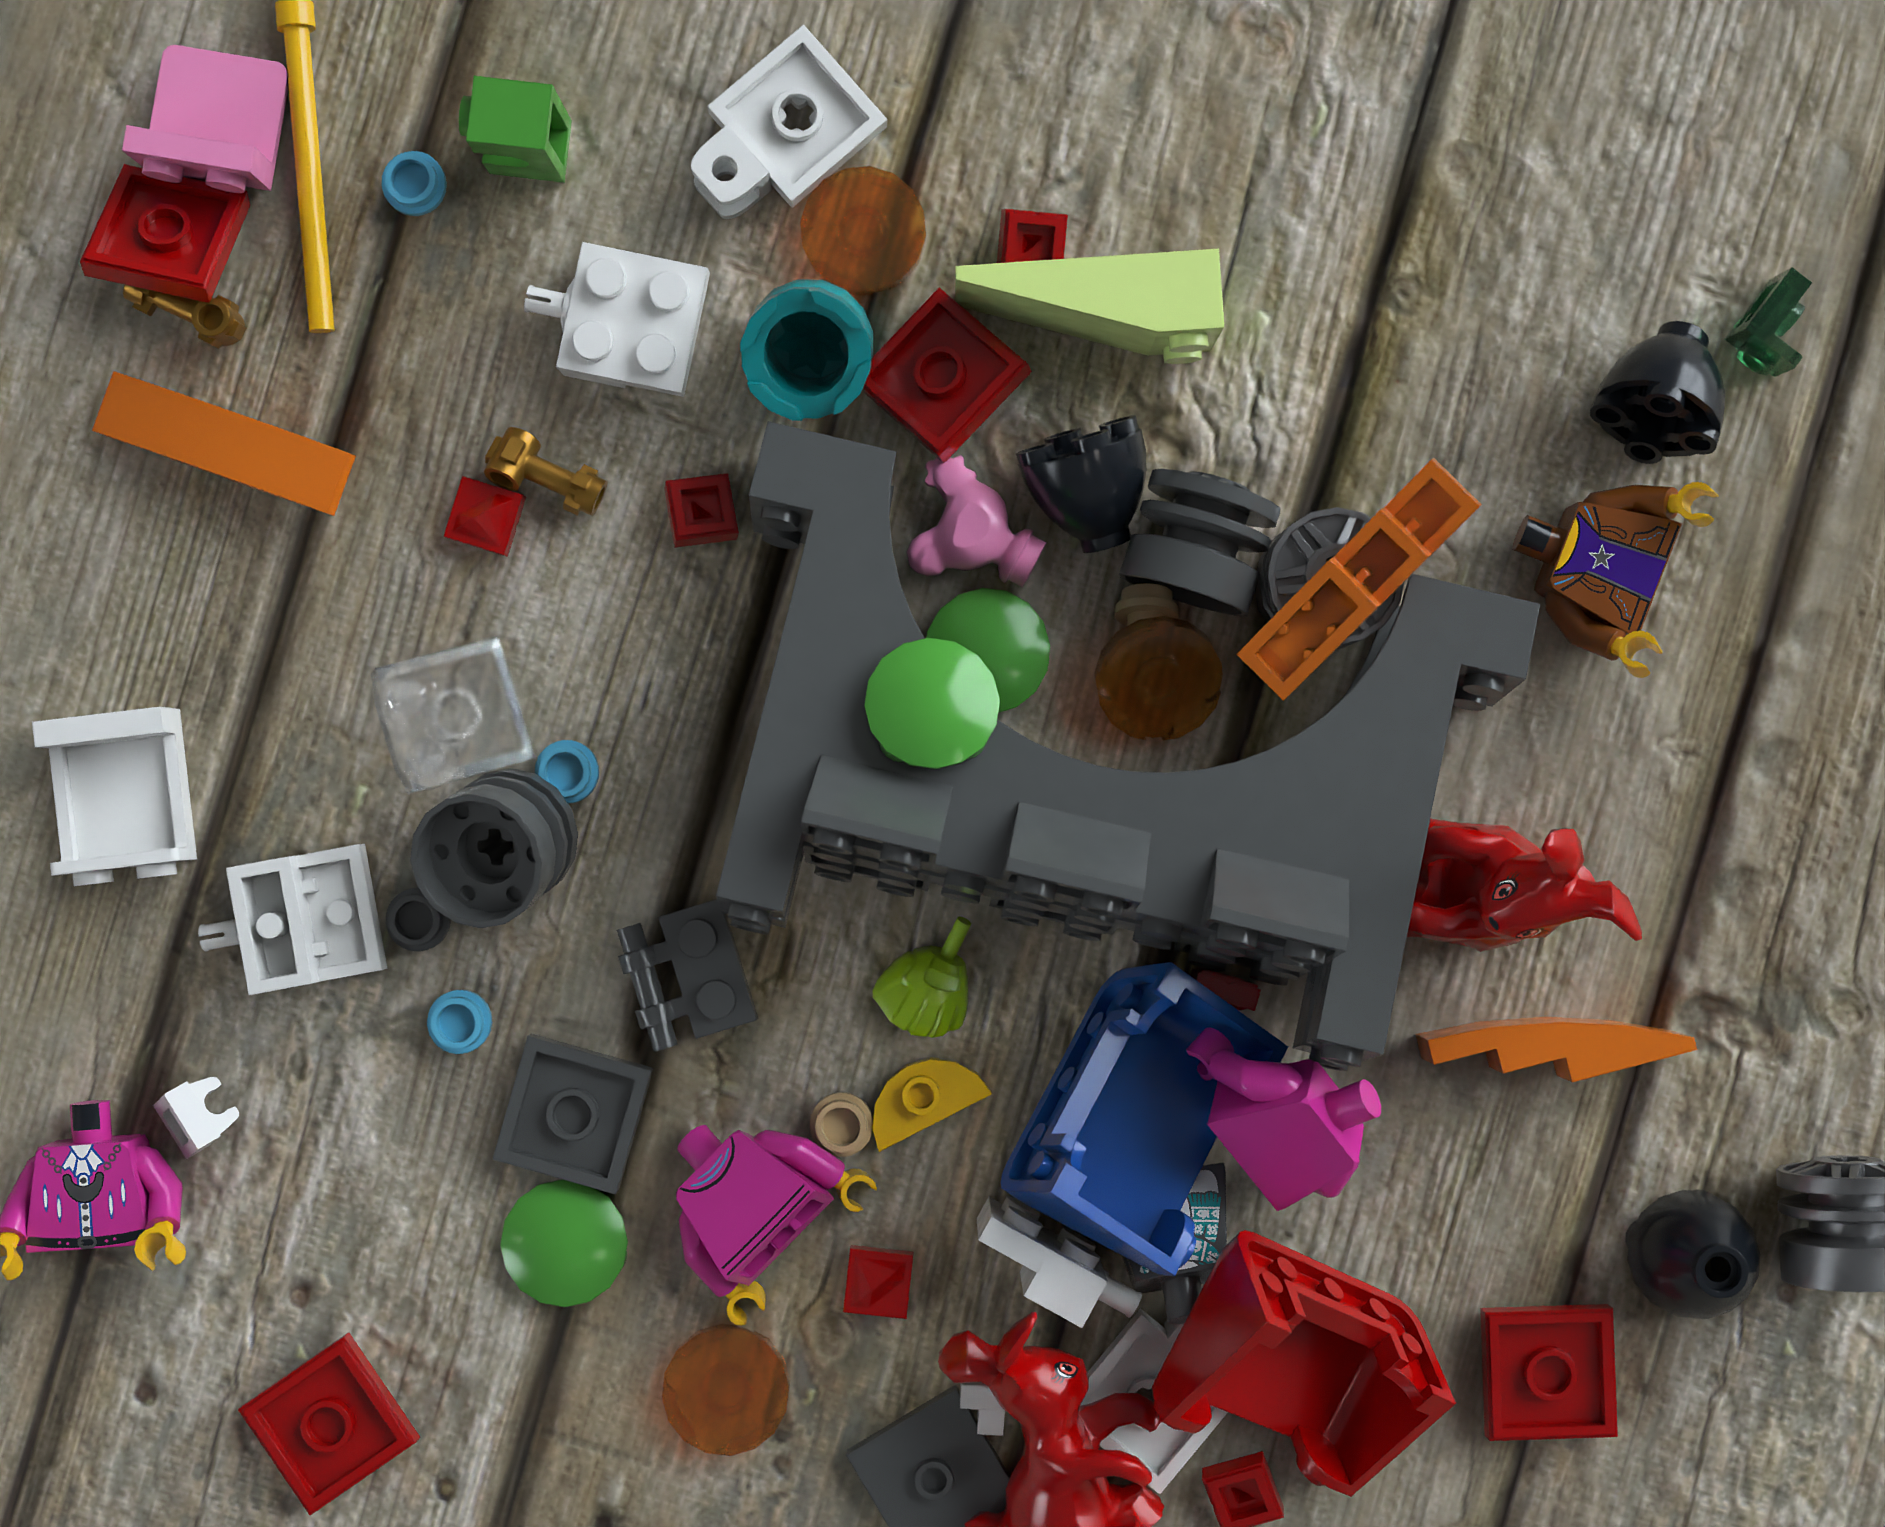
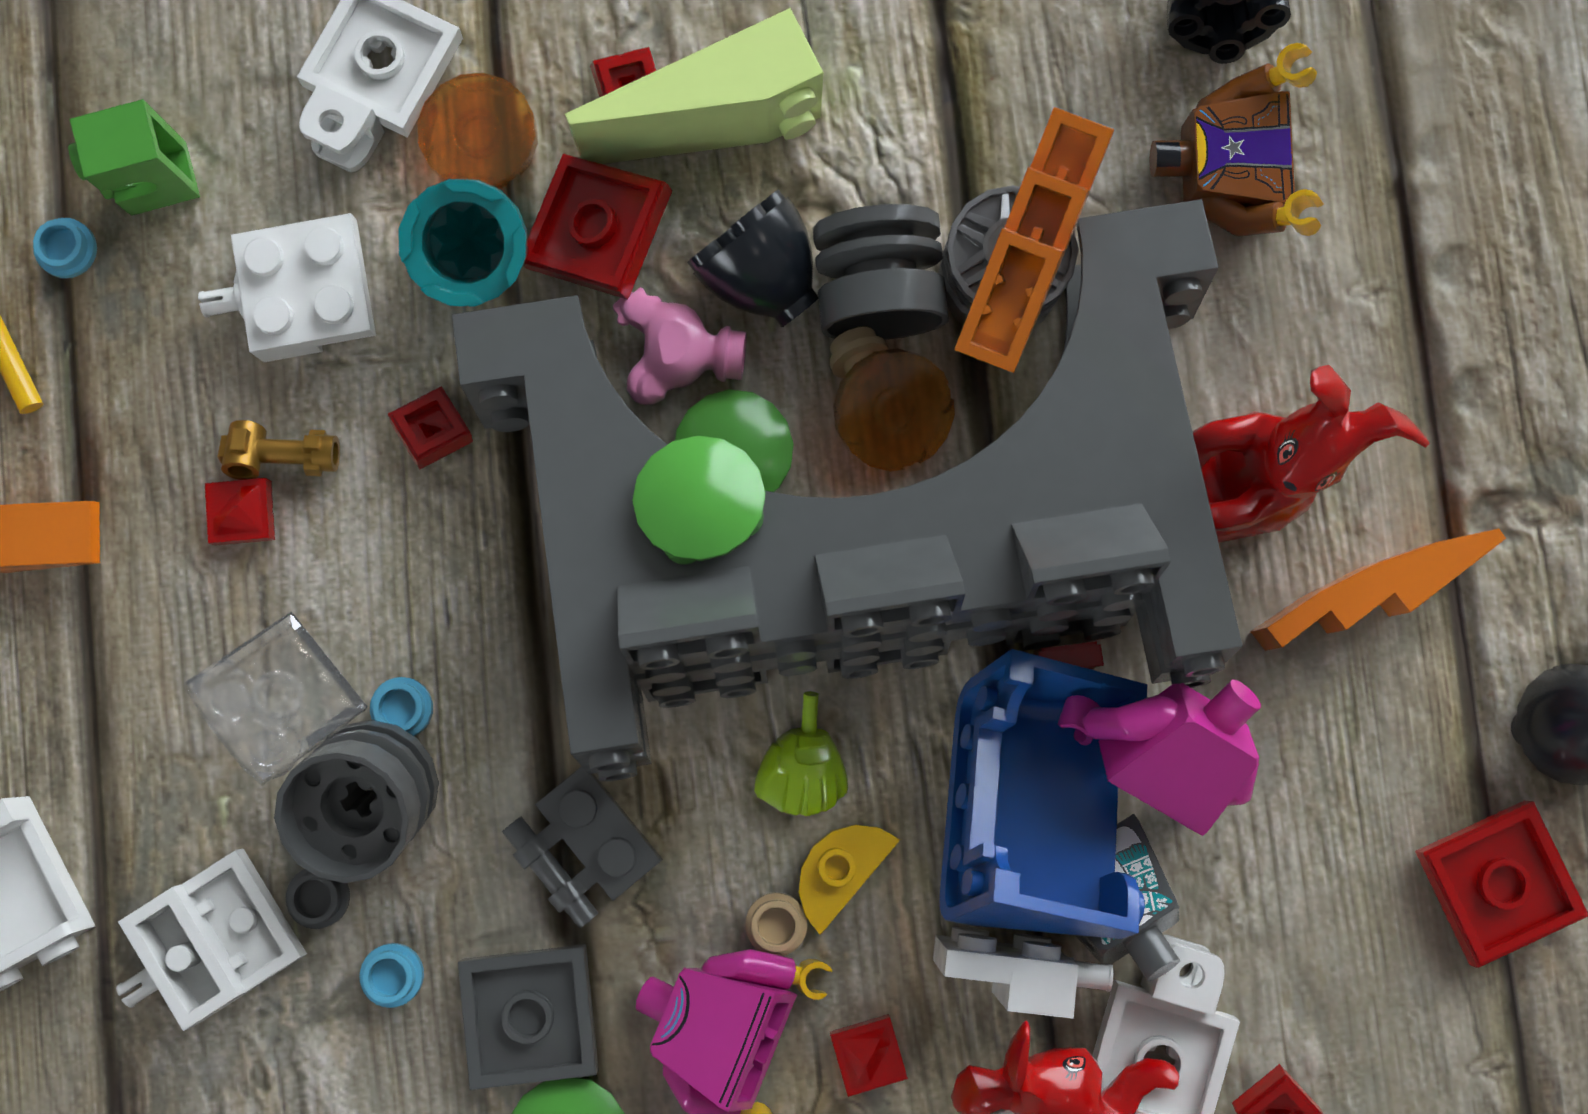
camera: 25 degrees left, 5 degrees down
red windscreen [1152,1230,1456,1497] -> none

